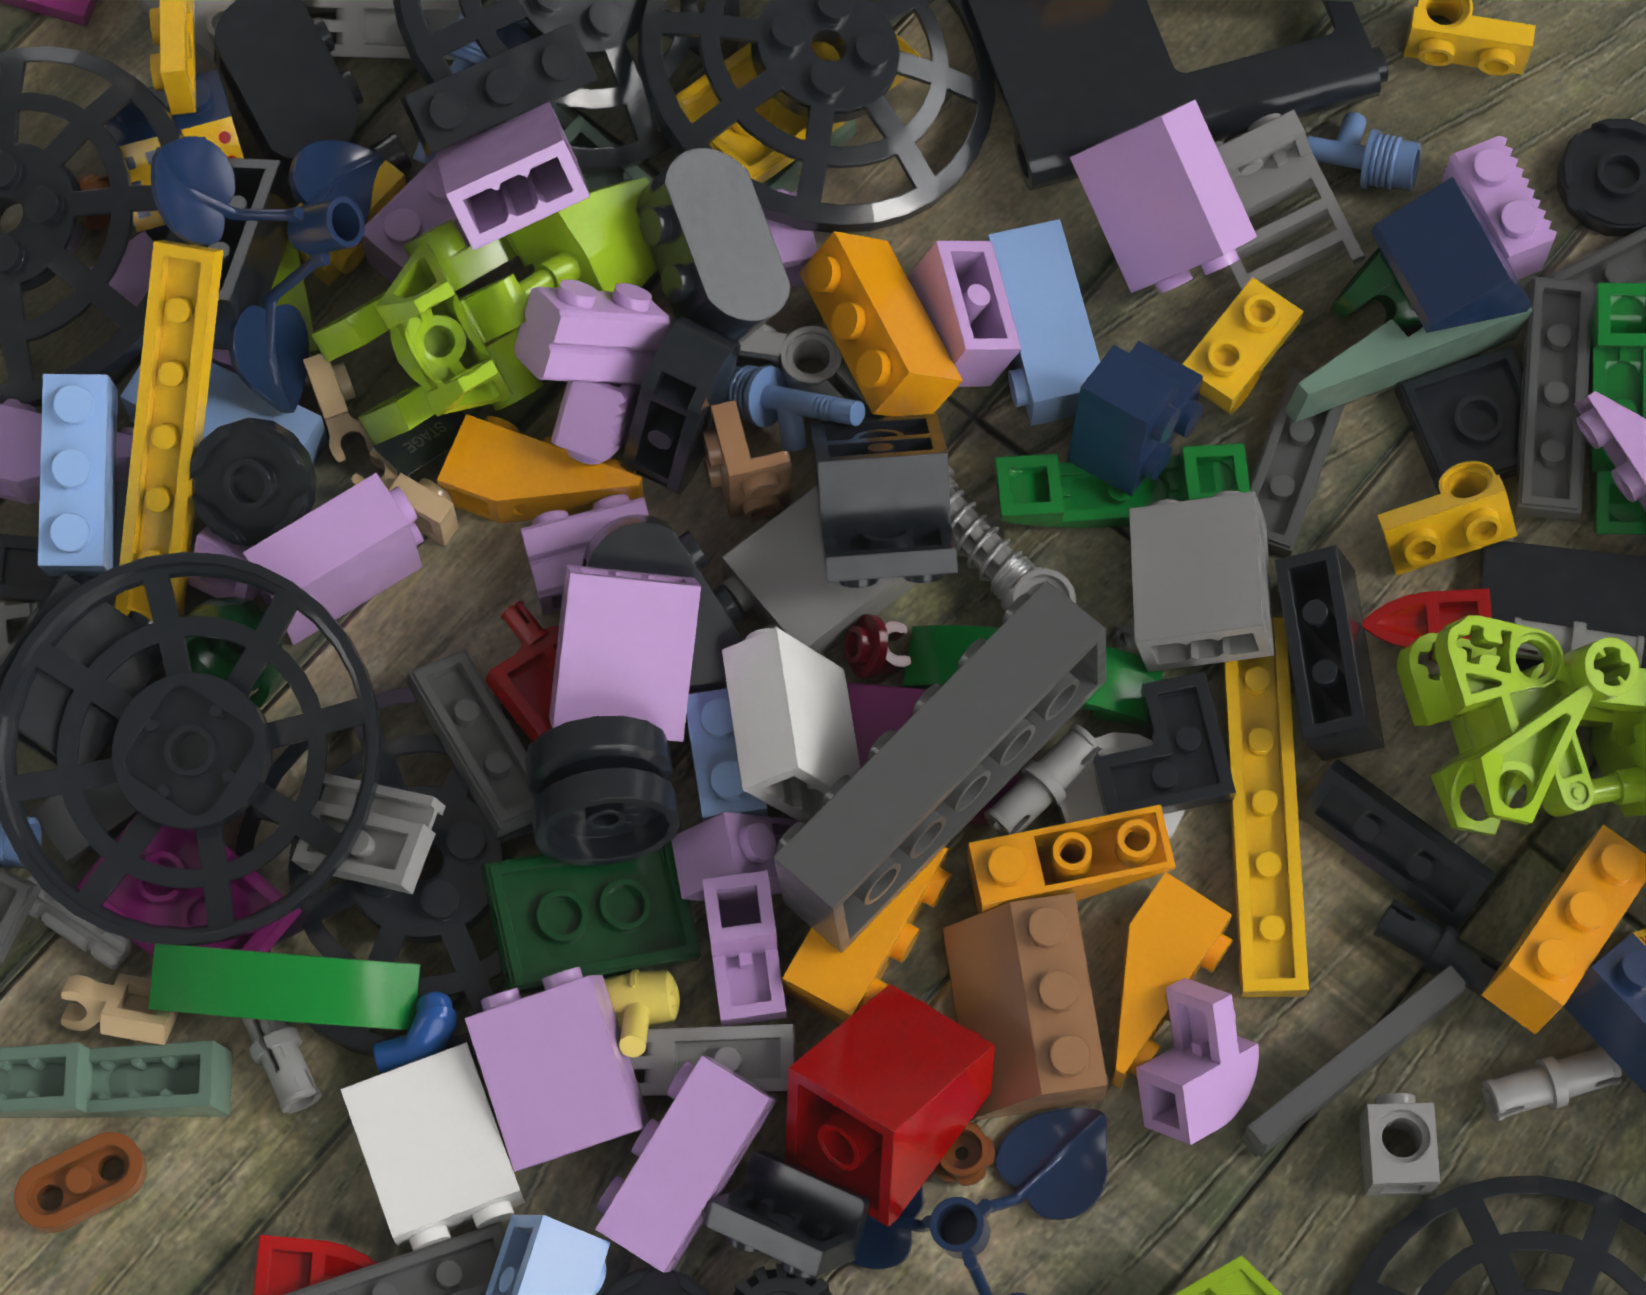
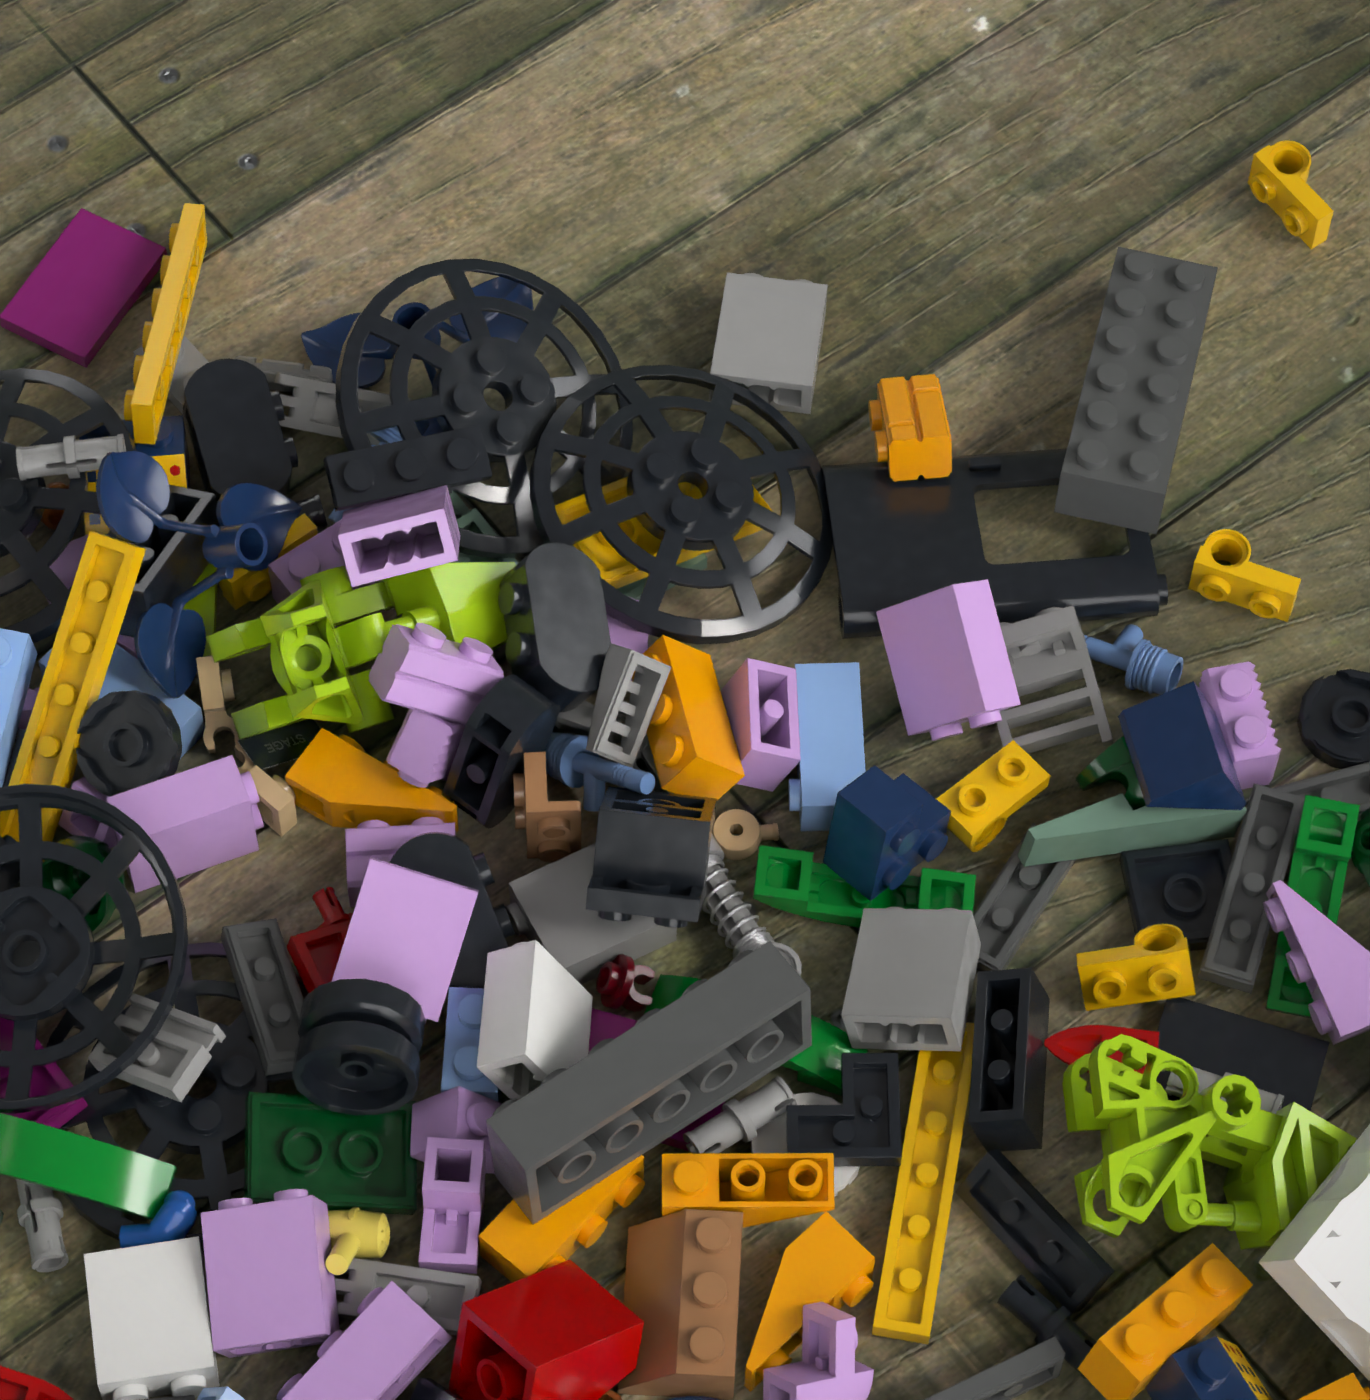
camera: 10 degrees right, 10 degrees down
none -> light grey pin [16,434,126,481]
none -> light grey slope [586,643,671,768]
none -> tan piece [711,809,779,860]

